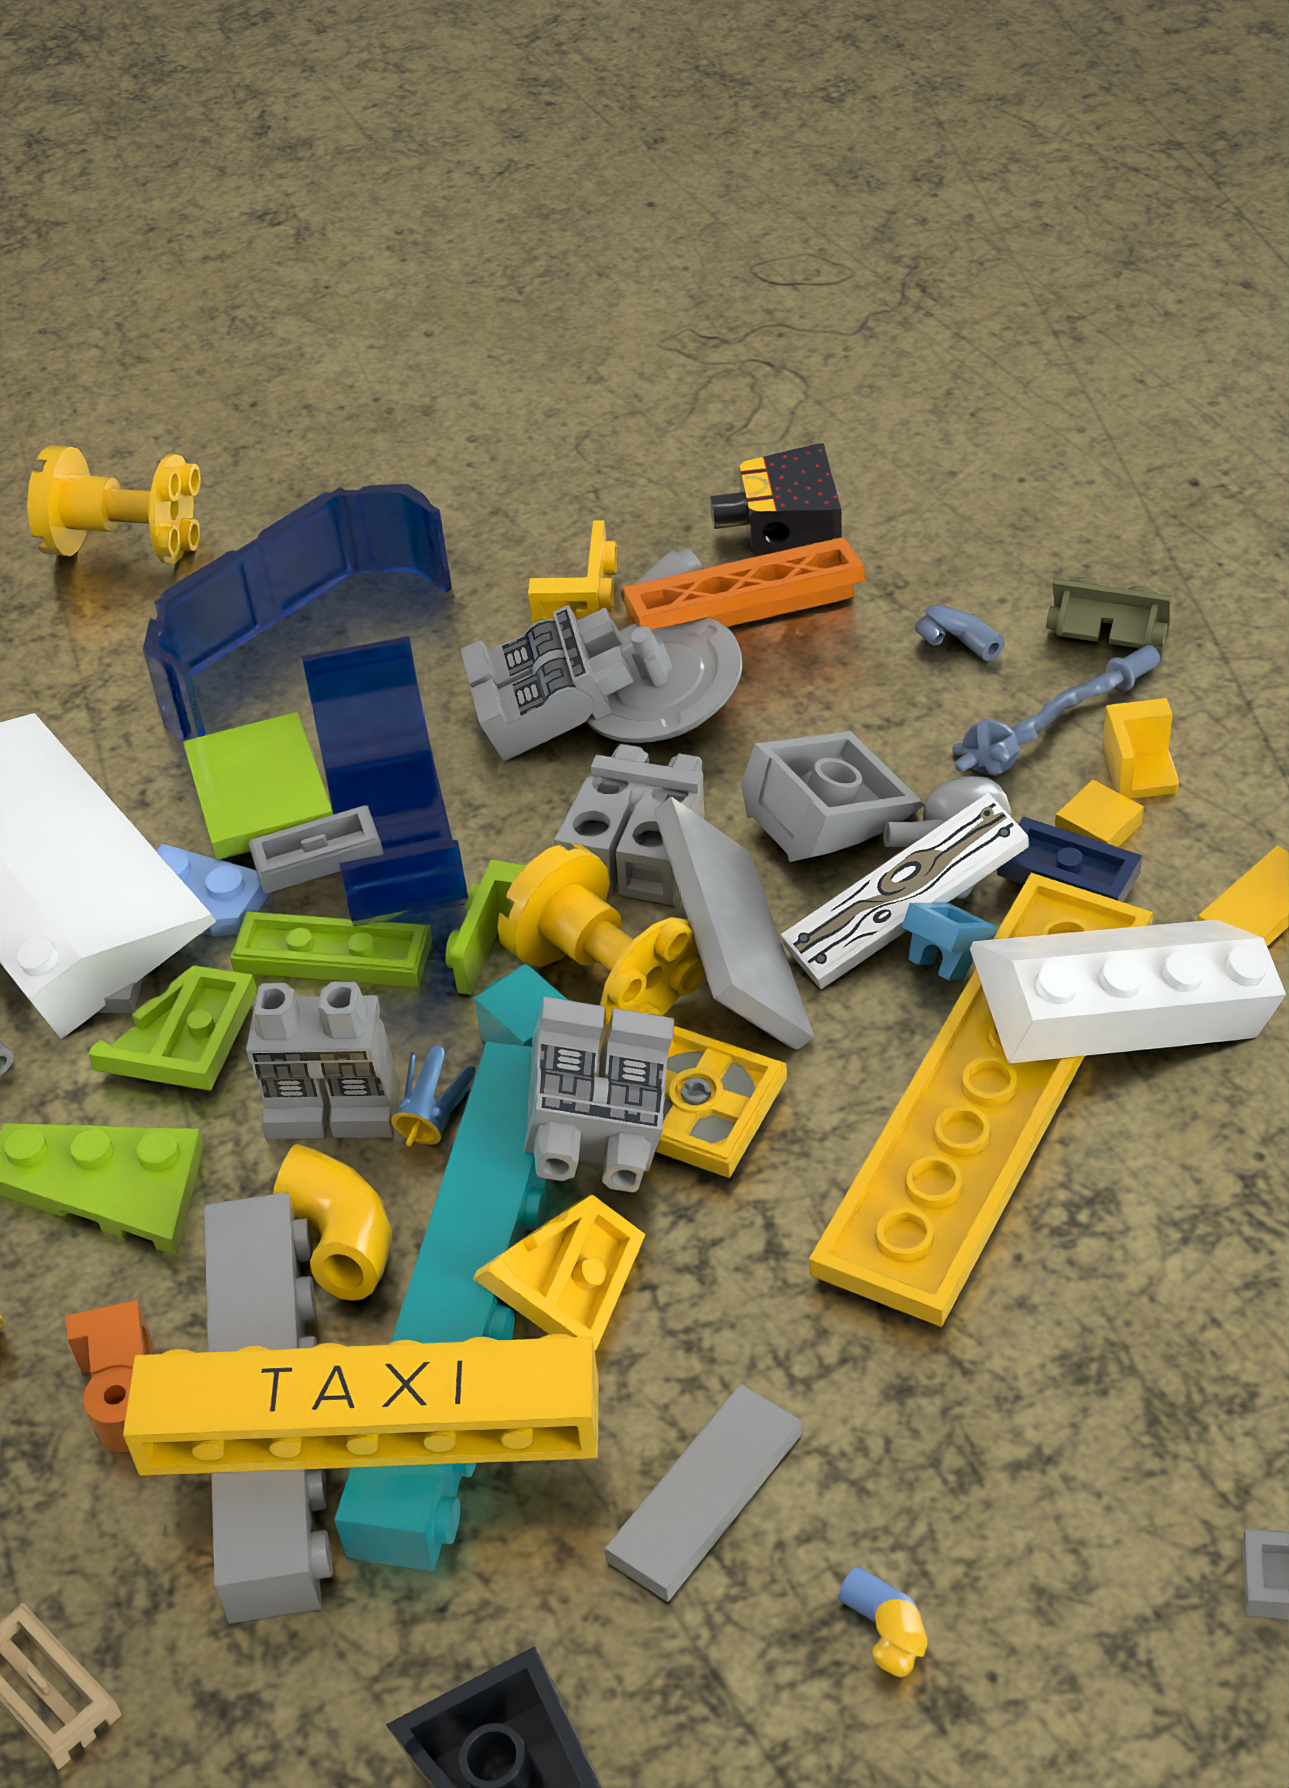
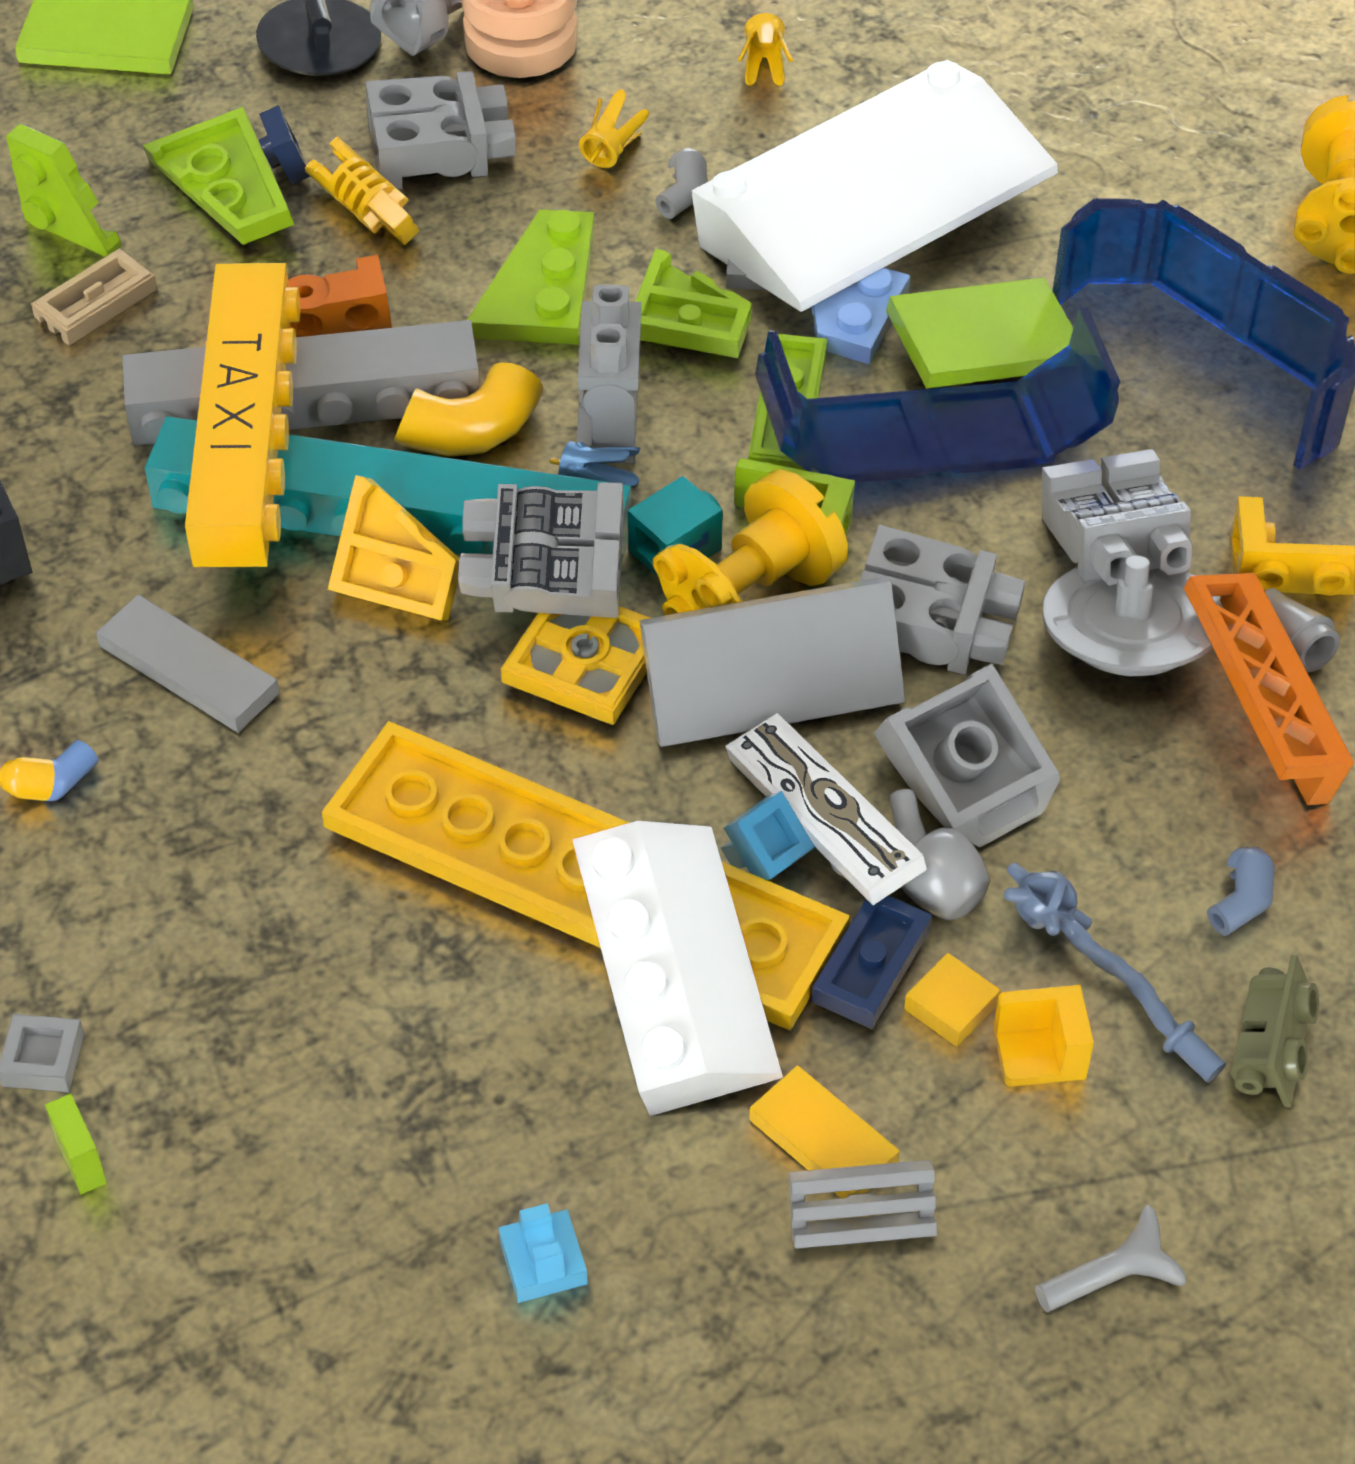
camera: 85 degrees right, 5 degrees up
light grey tile [248,805,385,894] -> none

